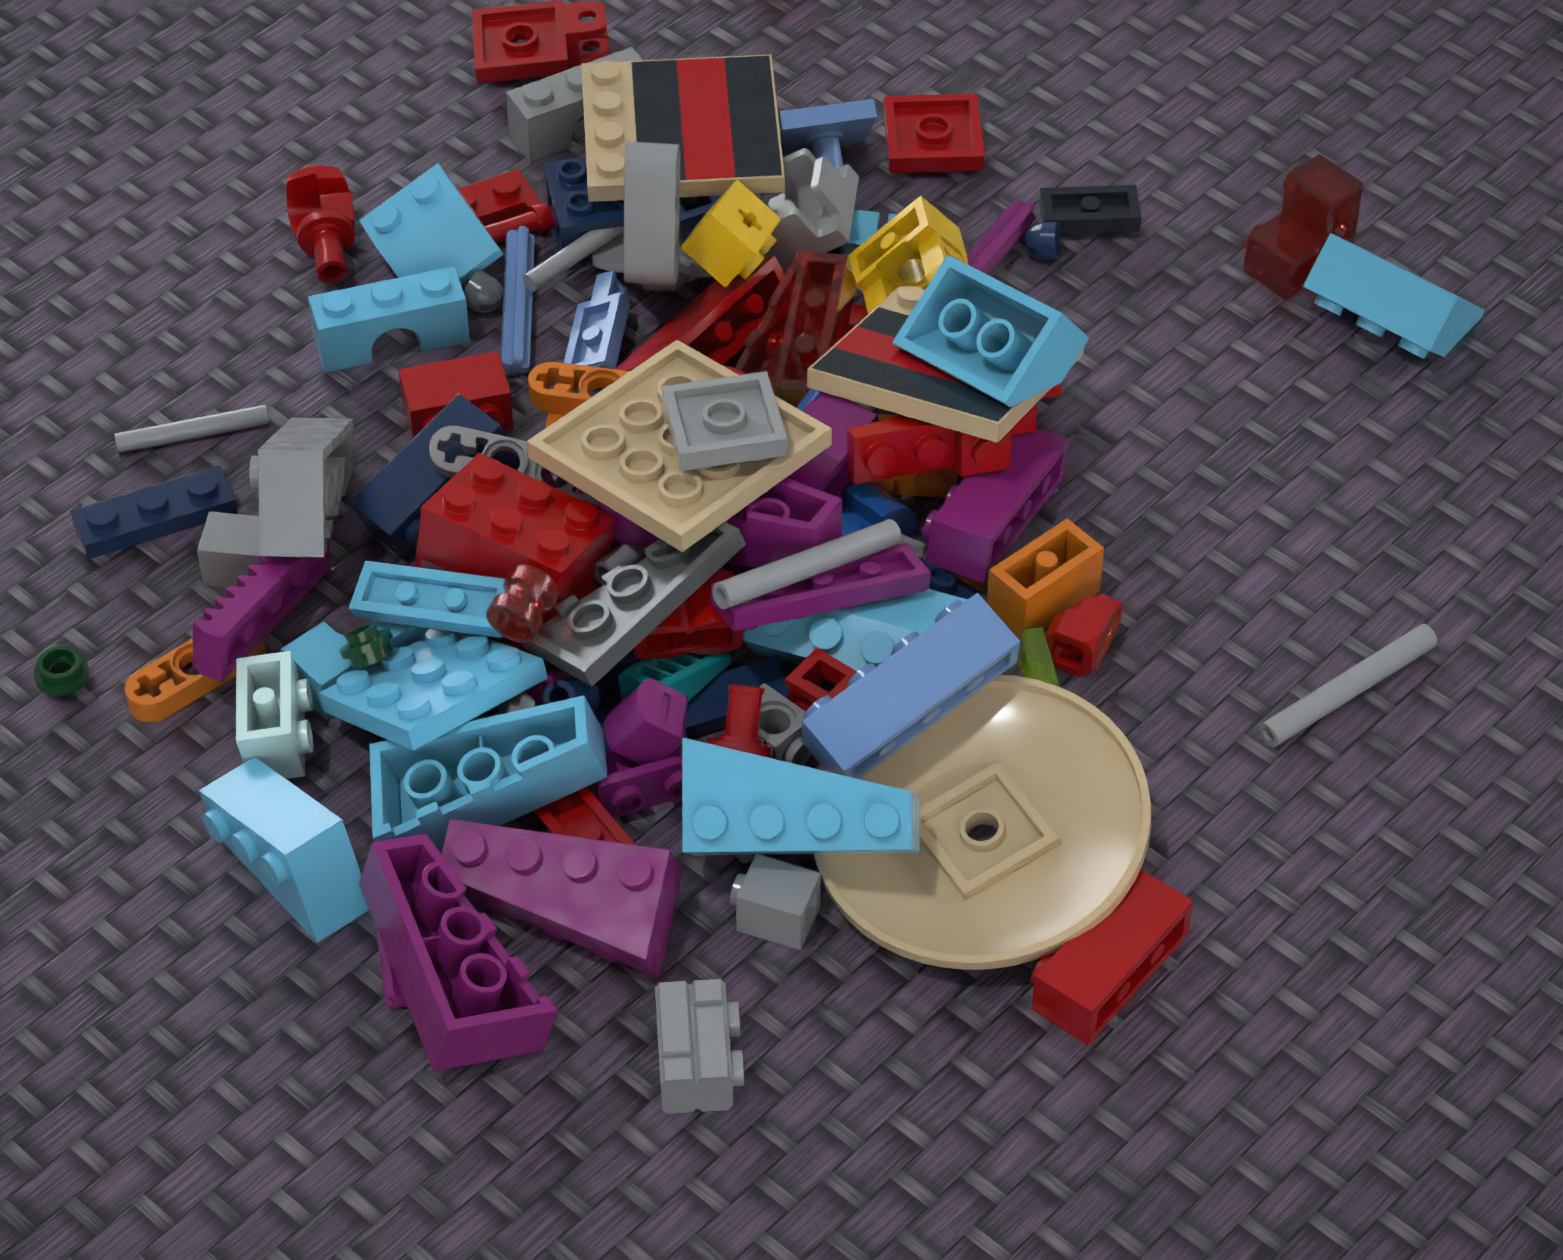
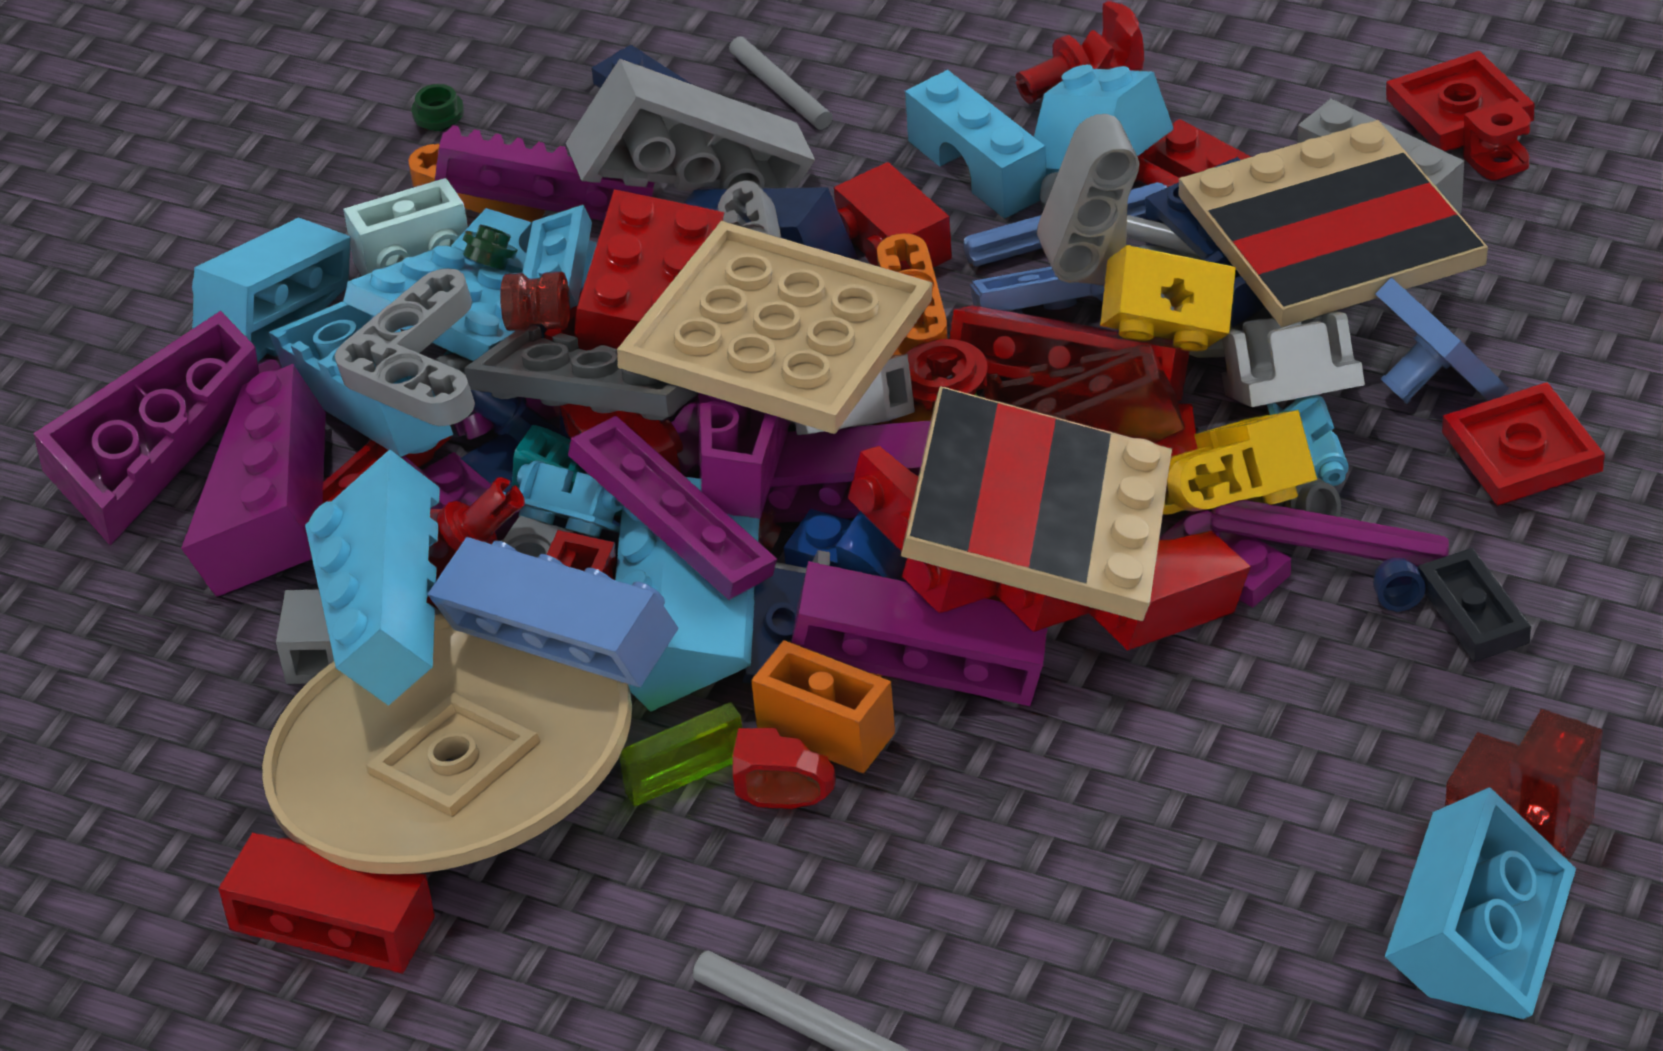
camera: 75 degrees right, 5 degrees down
magenta piece [604,678,688,765] -> none
light grey brick [655,979,744,1114] -> none
light grey plate [661,371,788,471] -> none
light grey piece [712,519,901,609] -> none
medium azure slope [892,255,1089,407] -> none
none -> light grey beam [334,268,475,426]
none -> medium azure hinge [503,460,624,539]

